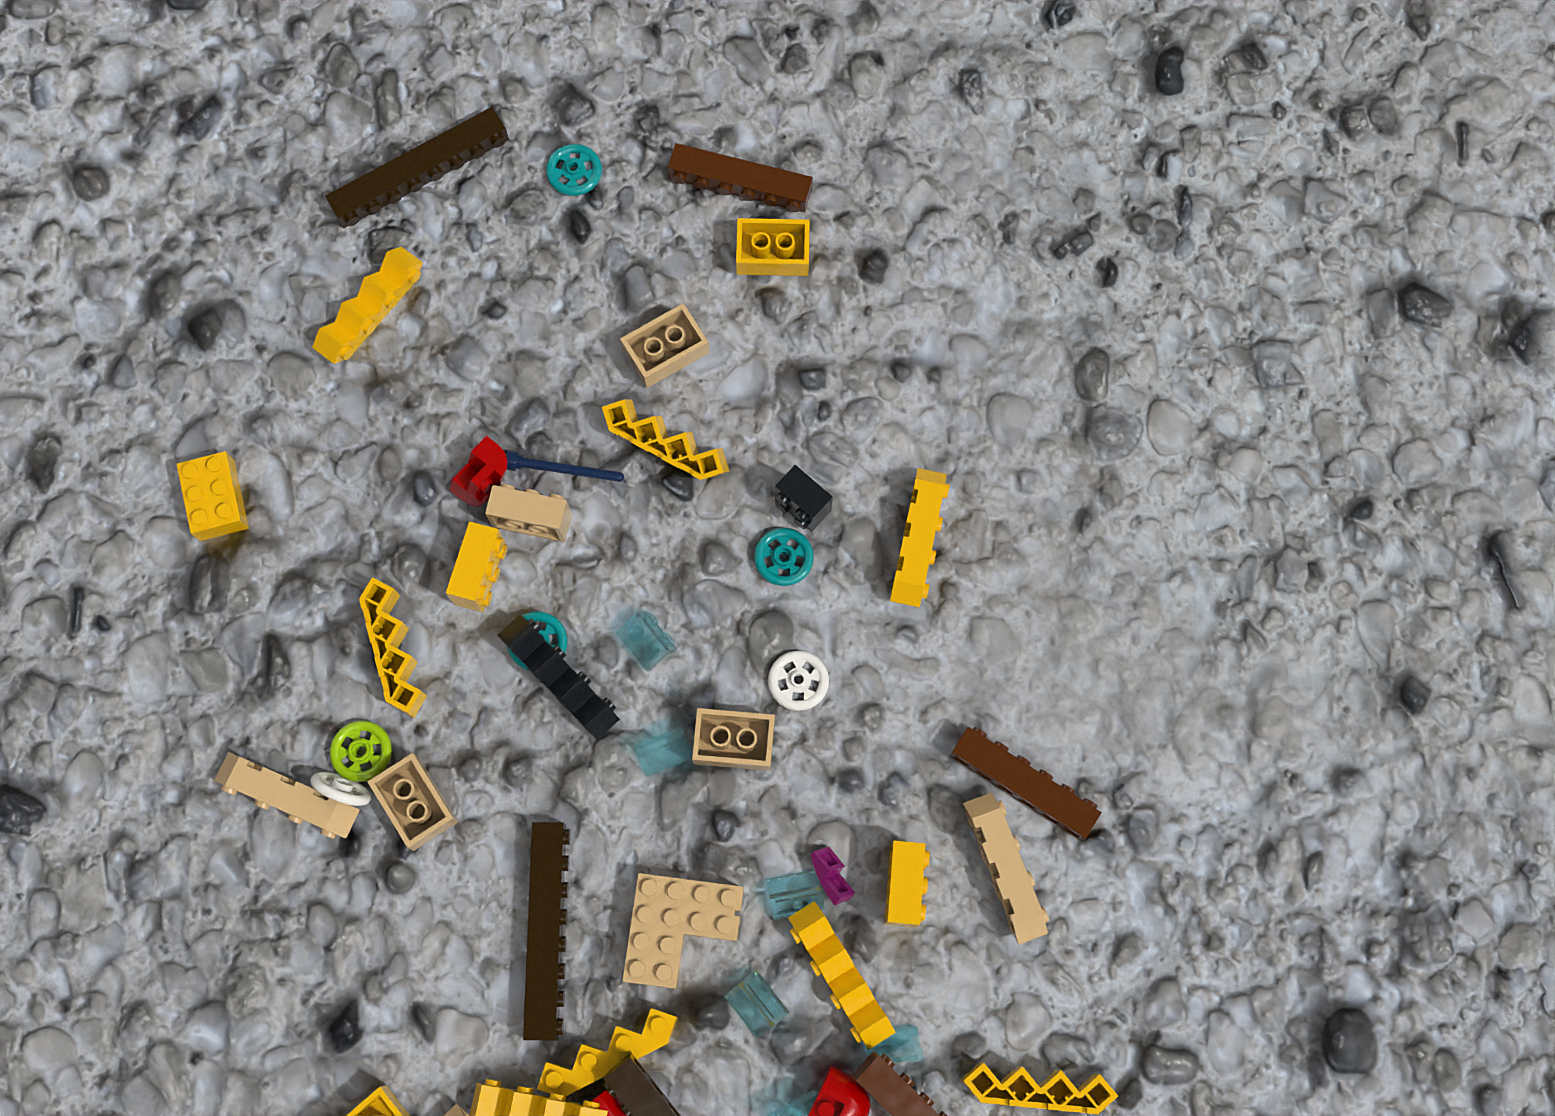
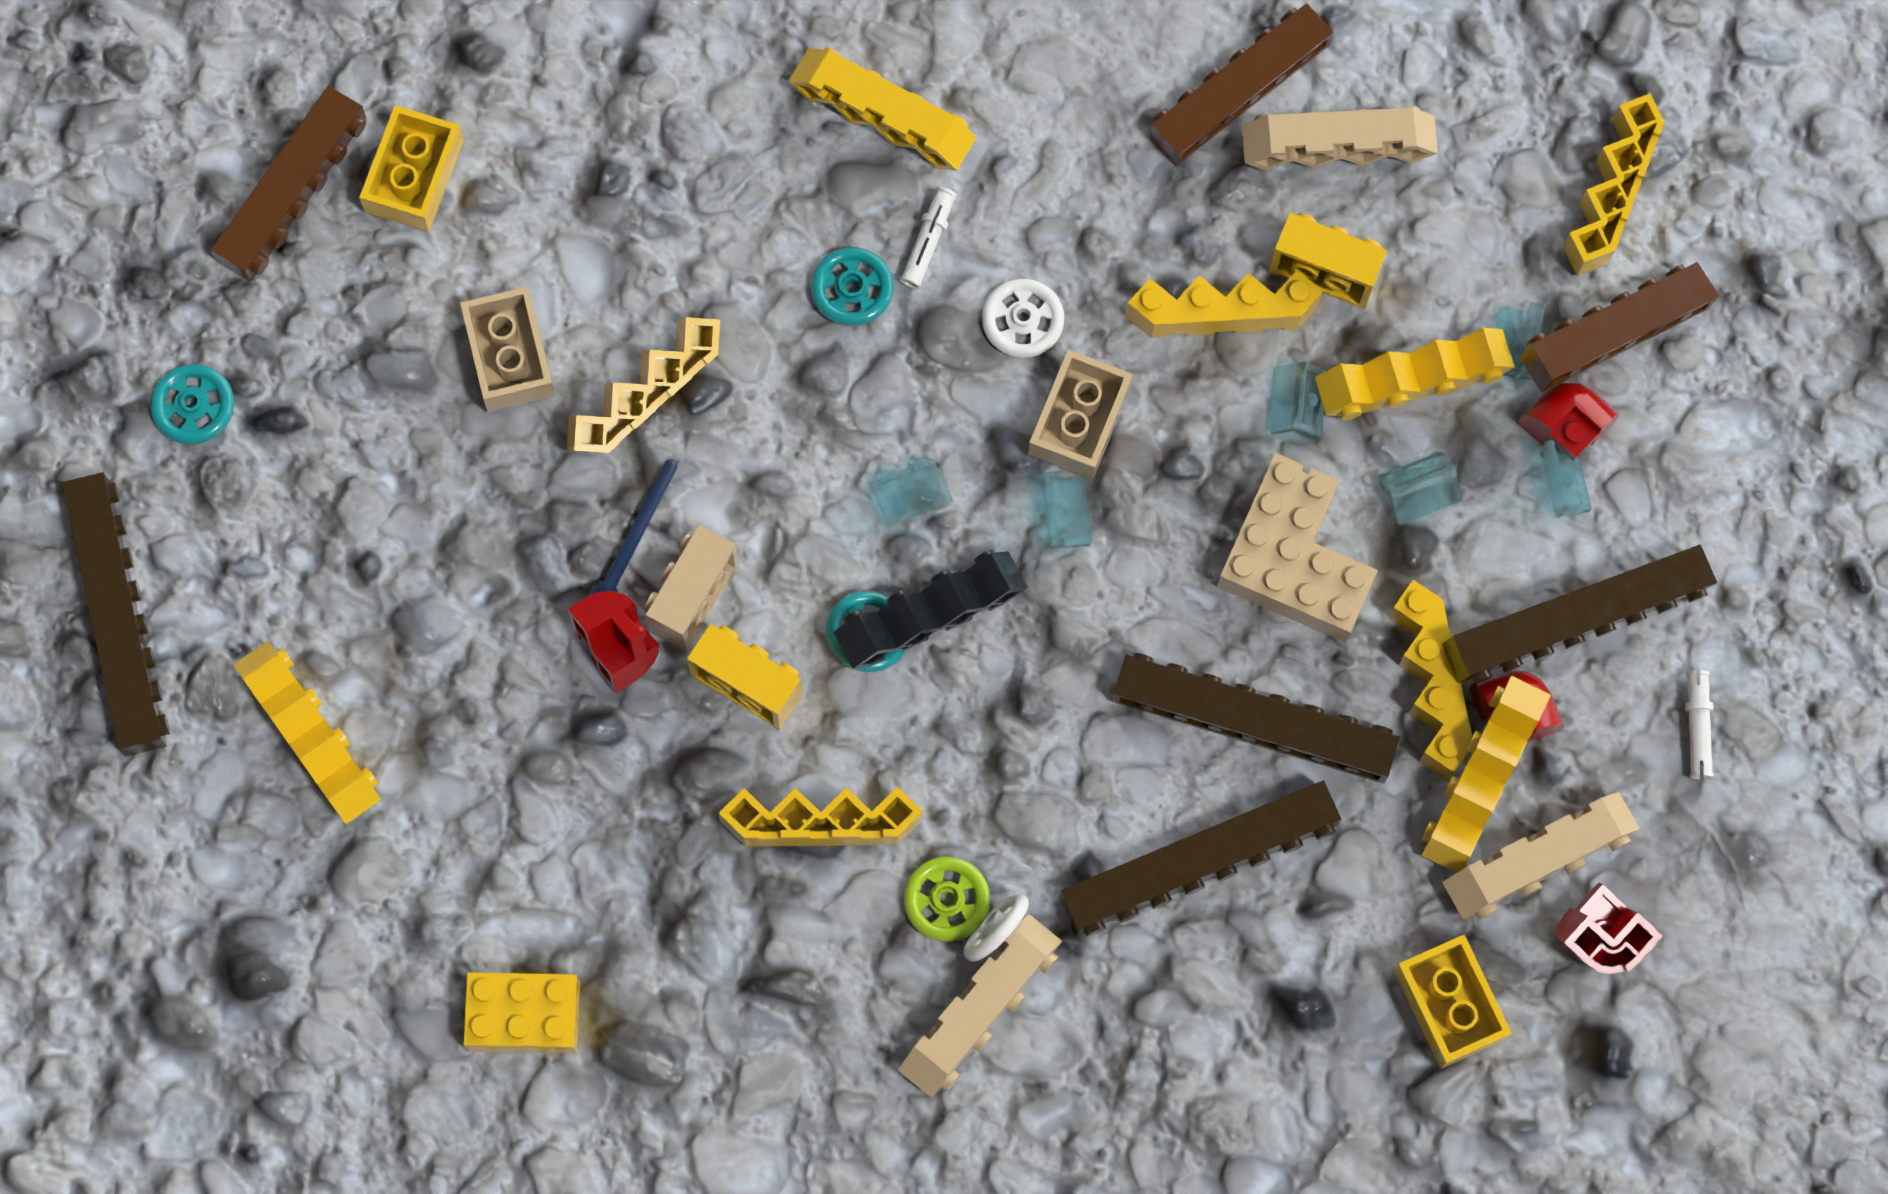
camera: 75 degrees left, 0 degrees up
tan brick [368,753,458,851] -> none
black brick [775,465,833,532] -> none
magenta slope [811,847,855,905] -> none
none -> white pin [900,187,957,289]
none -> dark brown brick [1059,780,1342,937]
none -> yellow brick [1125,270,1324,338]

